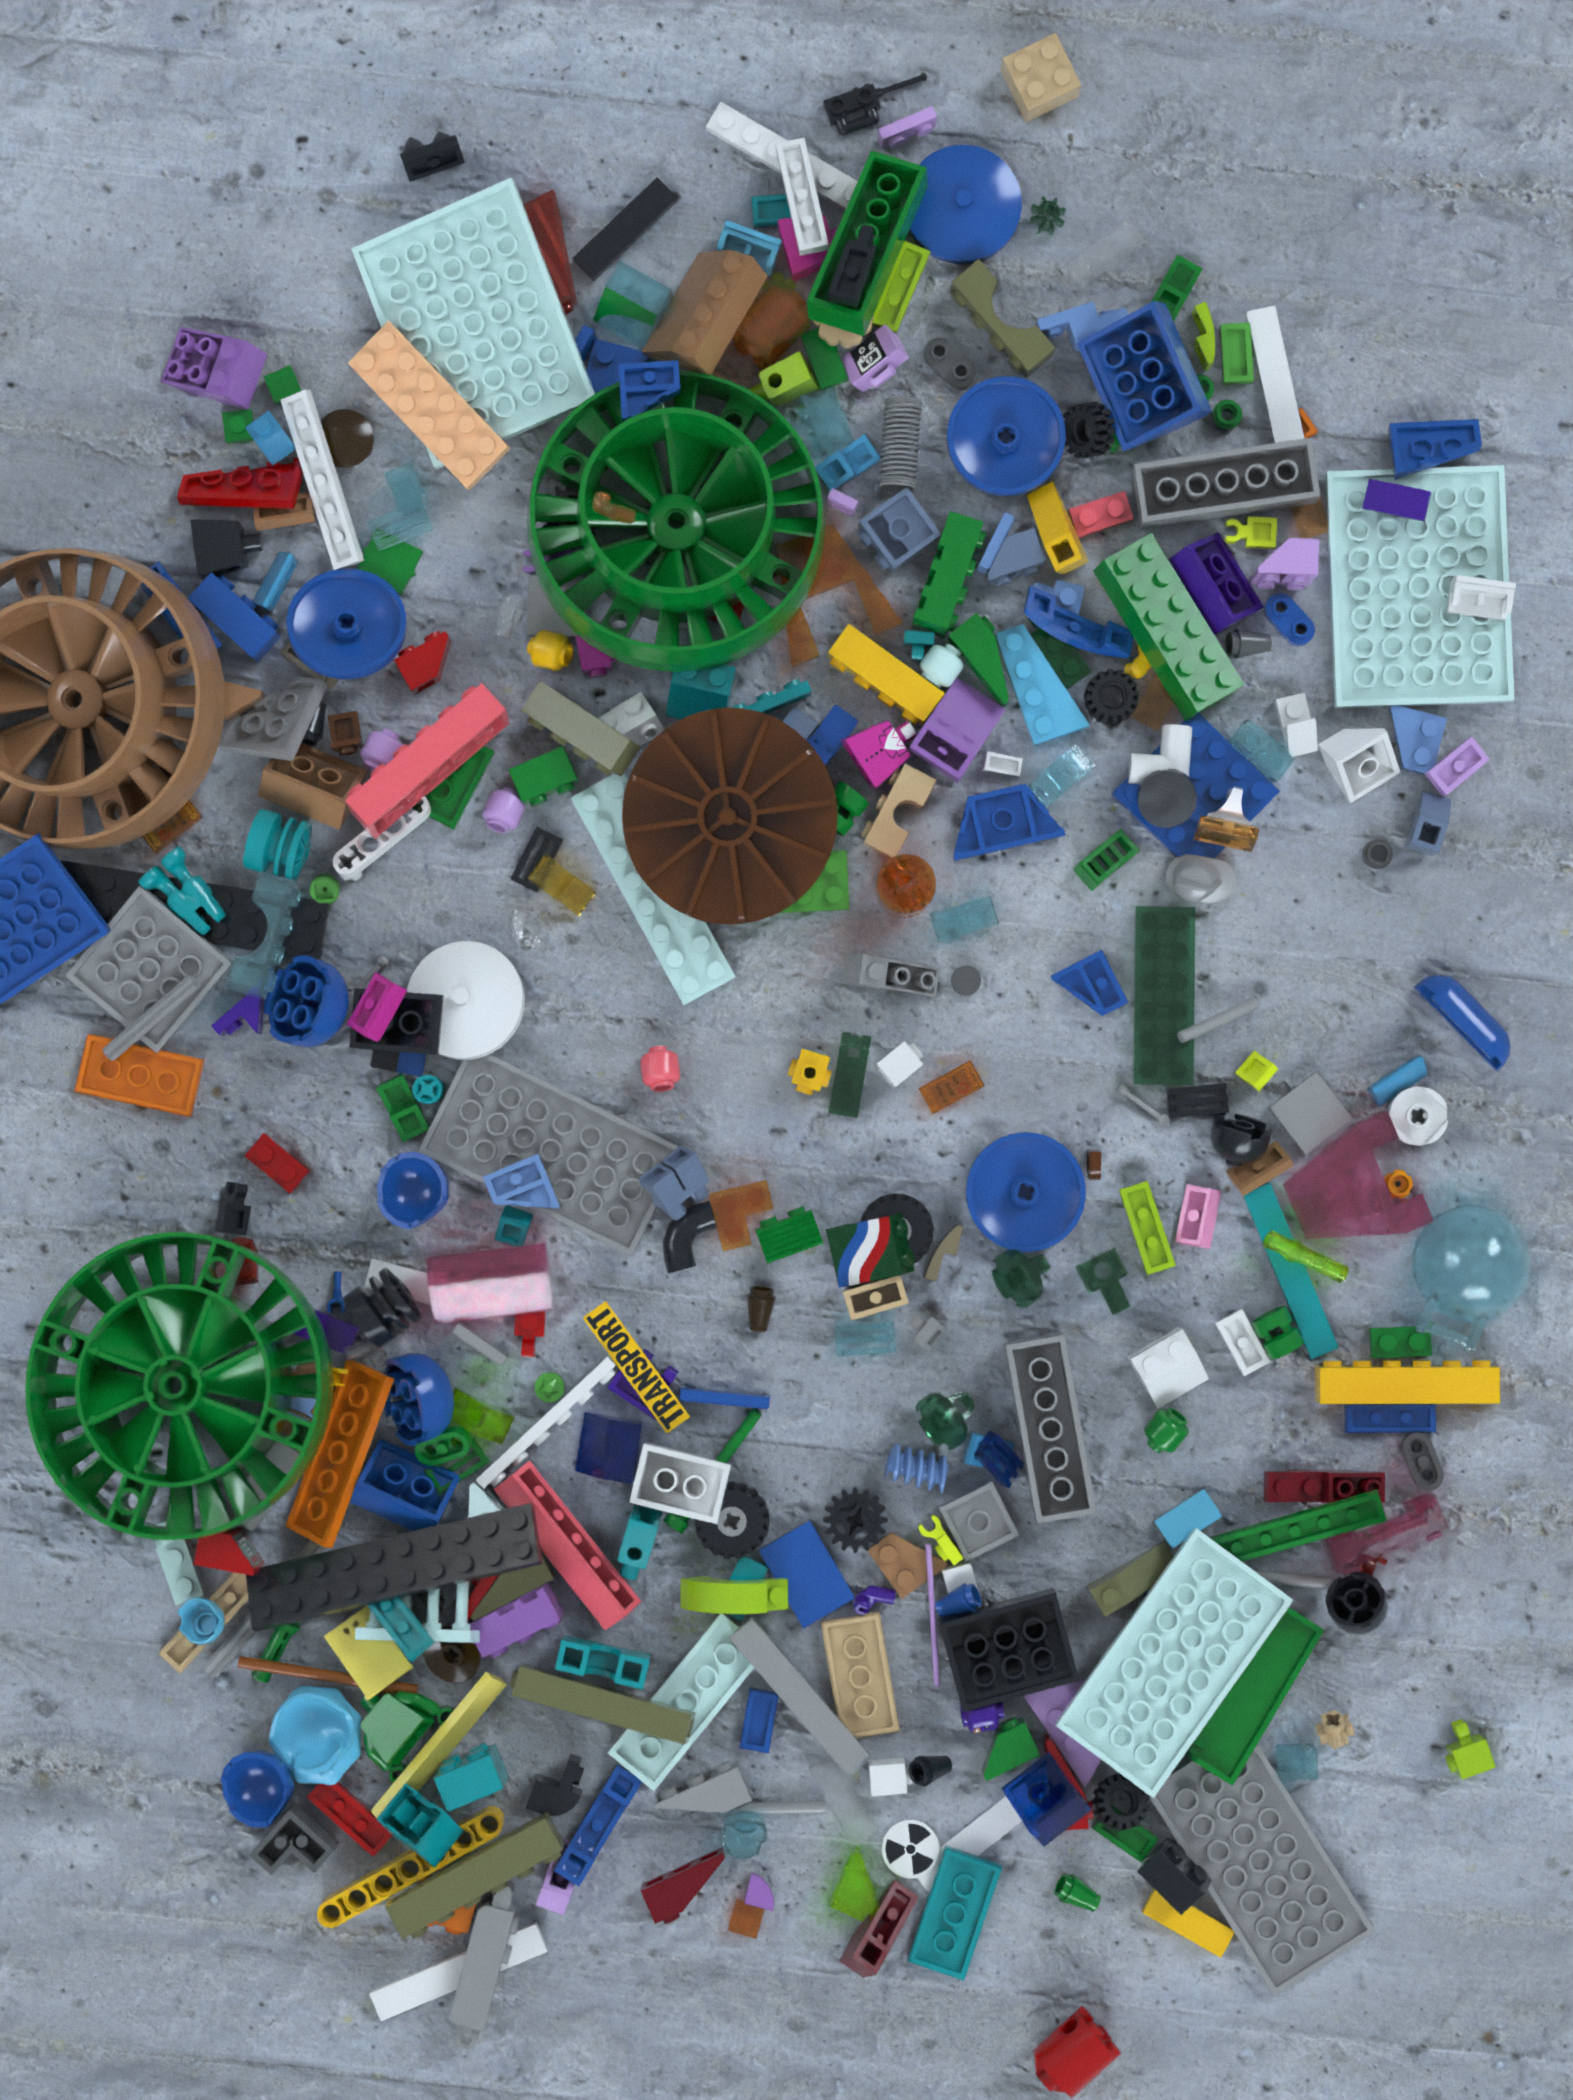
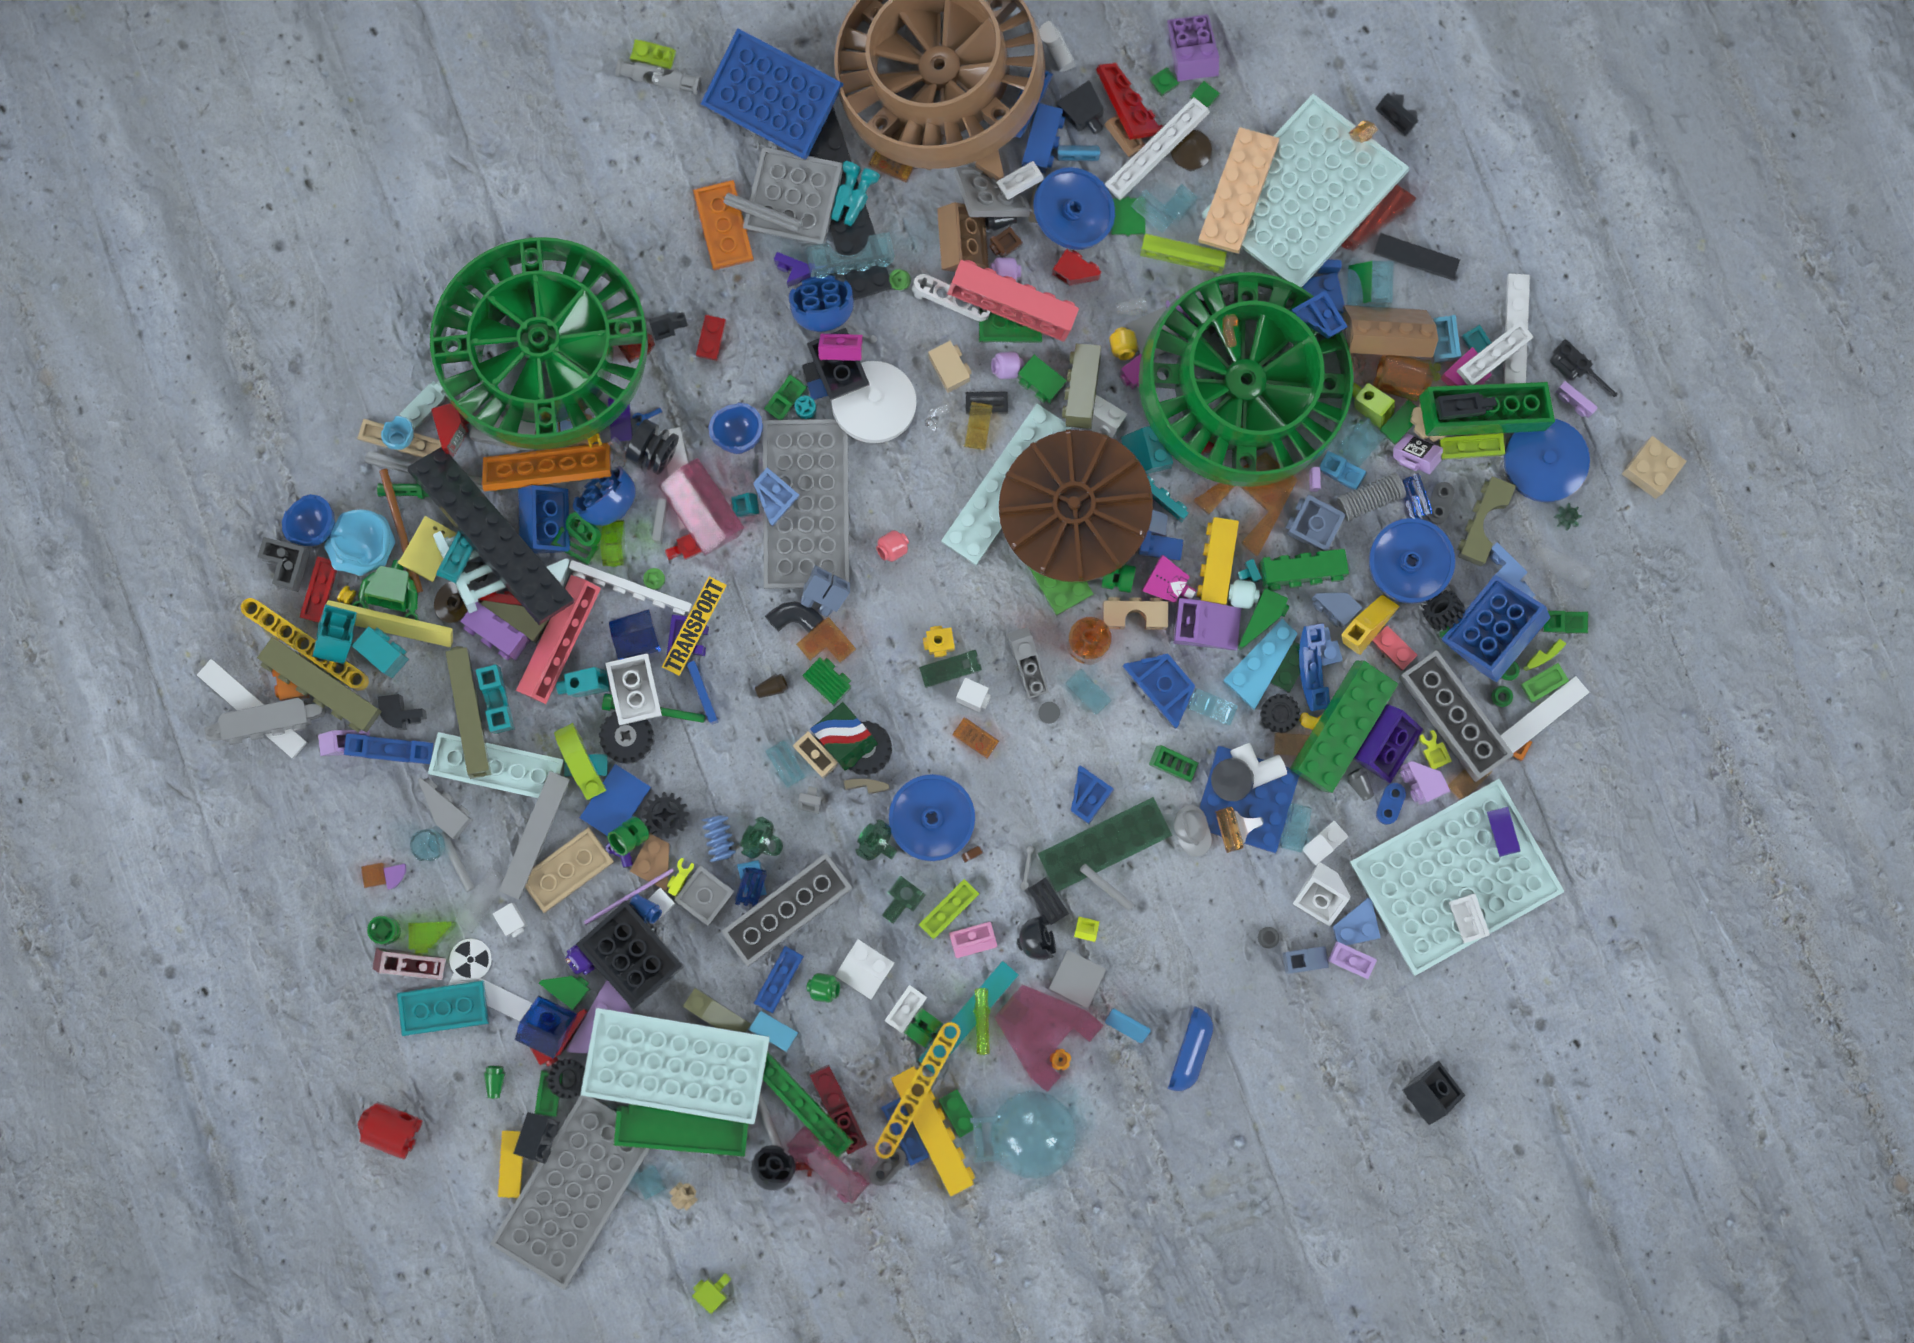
camera: 60 degrees right, 5 degrees down
teal wheel [243,808,312,882] -> none
dark azure brick [245,411,296,466] -> none
dark red slope [640,1847,726,1924] -> none
blue tile [739,1687,779,1753] -> none
black cone [908,1755,952,1786] -> none
medium blue tile [977,512,1015,575] -> none
white piece [982,751,1023,777] -> none
medium nougat plate [1226,1141,1294,1196] -> none
white plate [1386,1087,1448,1146] -> none
blue wing [1388,419,1482,480] -> none
none -> yellow bush [337,585,357,605]
none -> green wheel [367,916,401,945]
none -> green wheel [608,816,649,856]
none -> blue tile [754,946,804,1014]
none -> yellow beam [875,1022,960,1159]
none -> tan brick [928,340,972,393]
none -> white plate [997,161,1044,200]
none -> white brick [1039,21,1076,72]
none -> lime fence [1140,234,1227,274]
none -> clear orange plate [1348,120,1378,143]
none -> clear blue tile [1401,473,1433,519]

